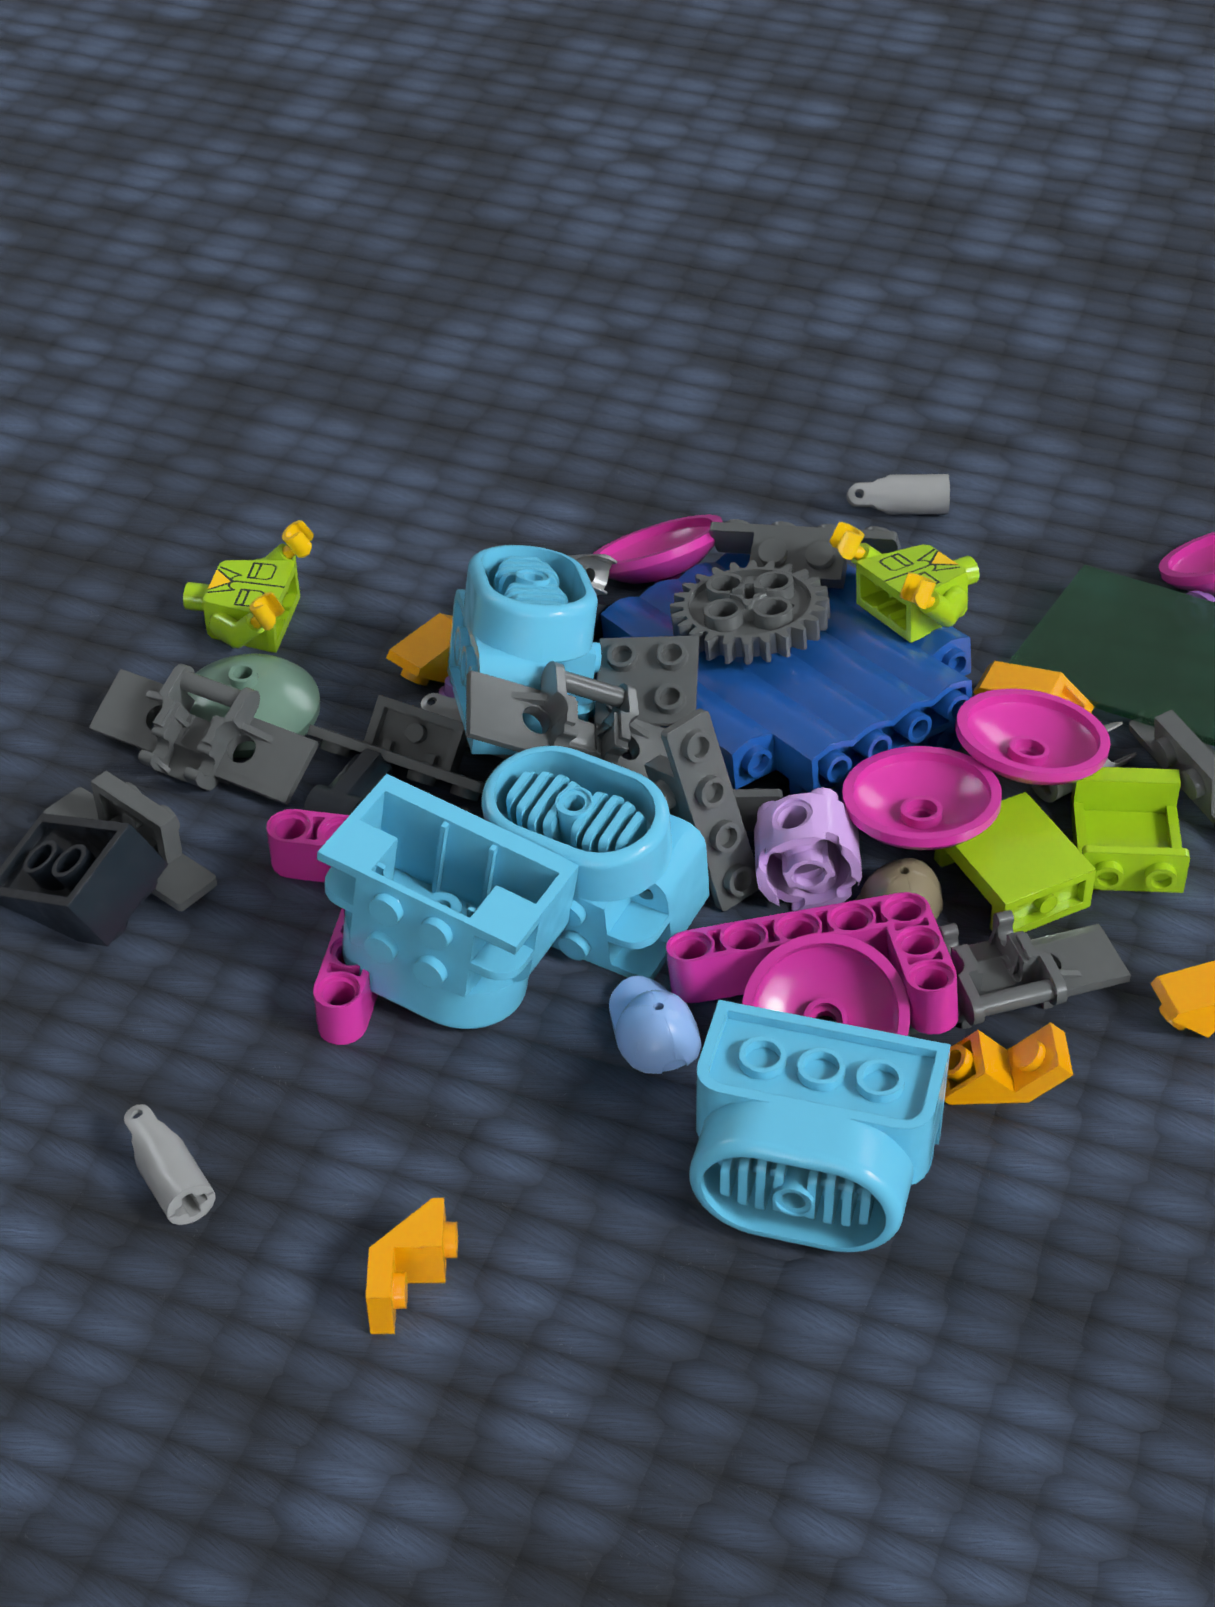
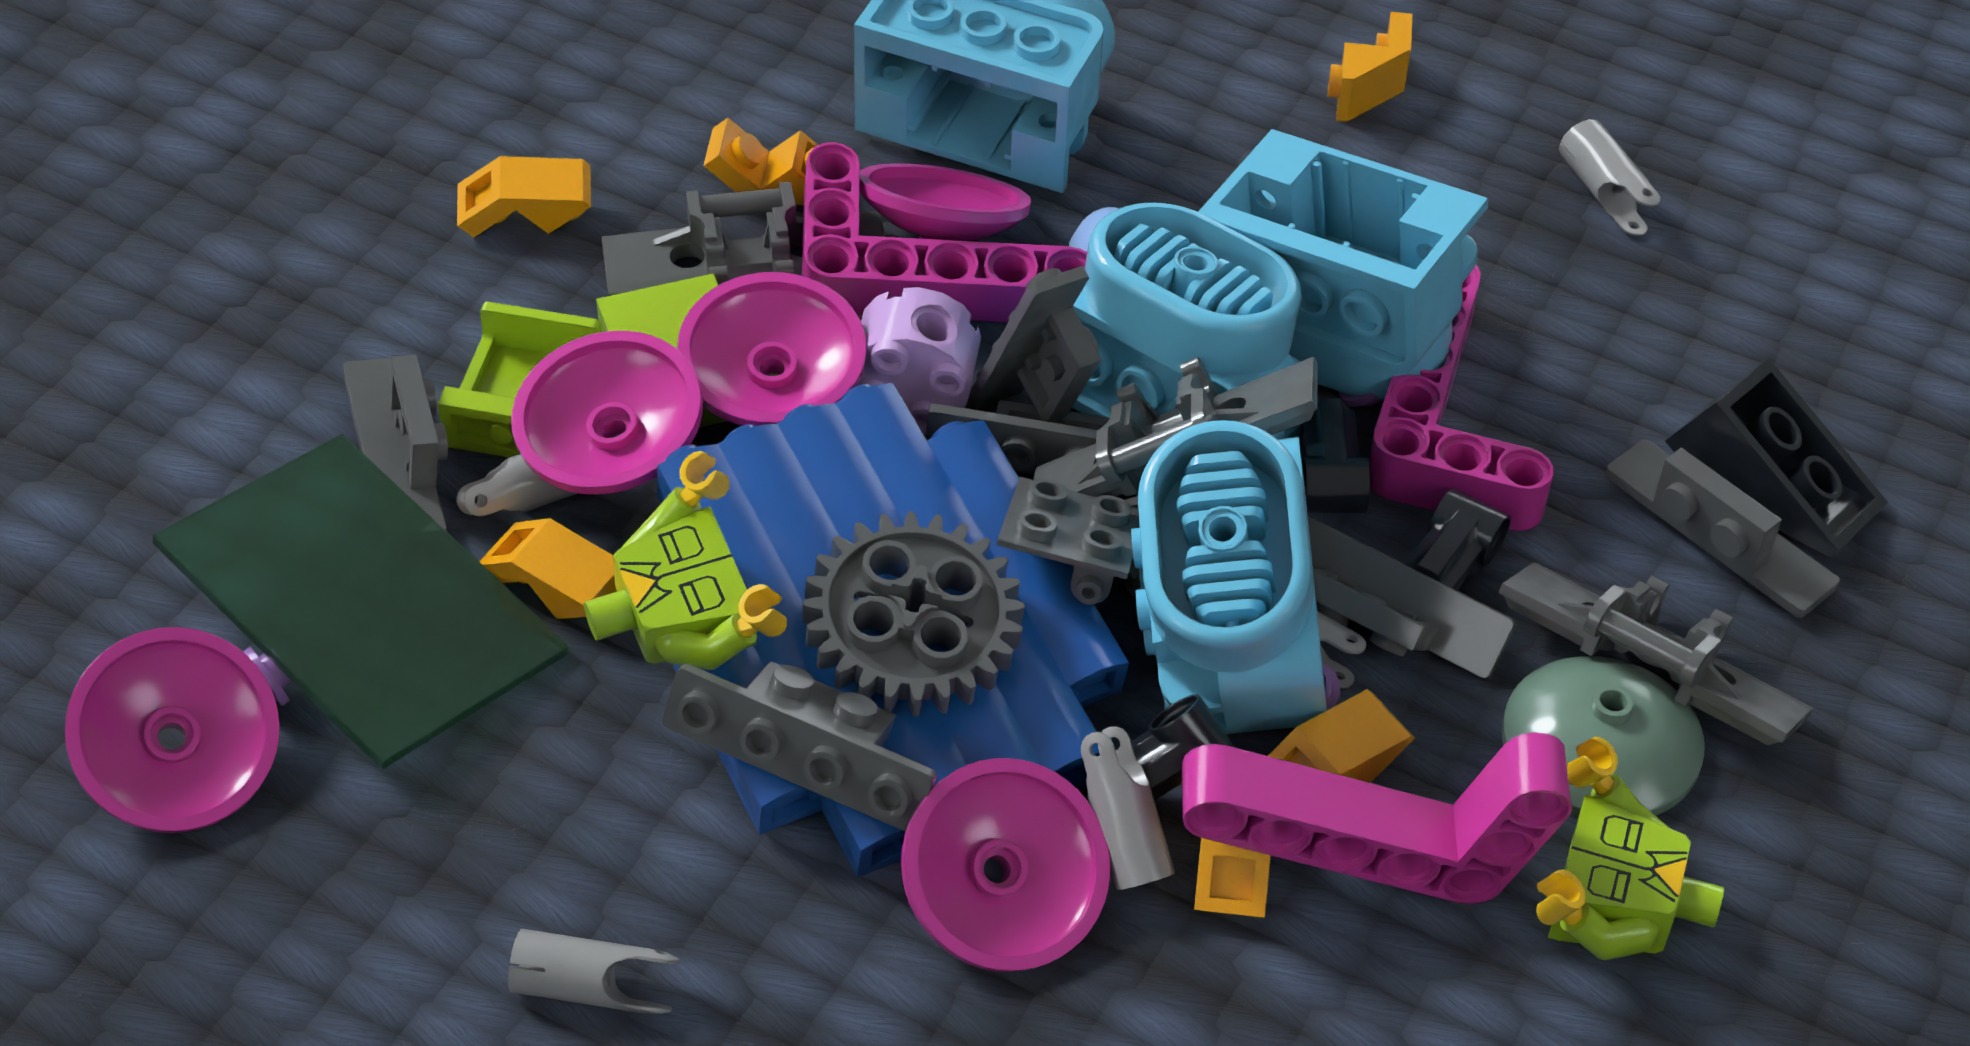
camera: 175 degrees left, 5 degrees up
none -> dark pink beam [1182,732,1572,904]

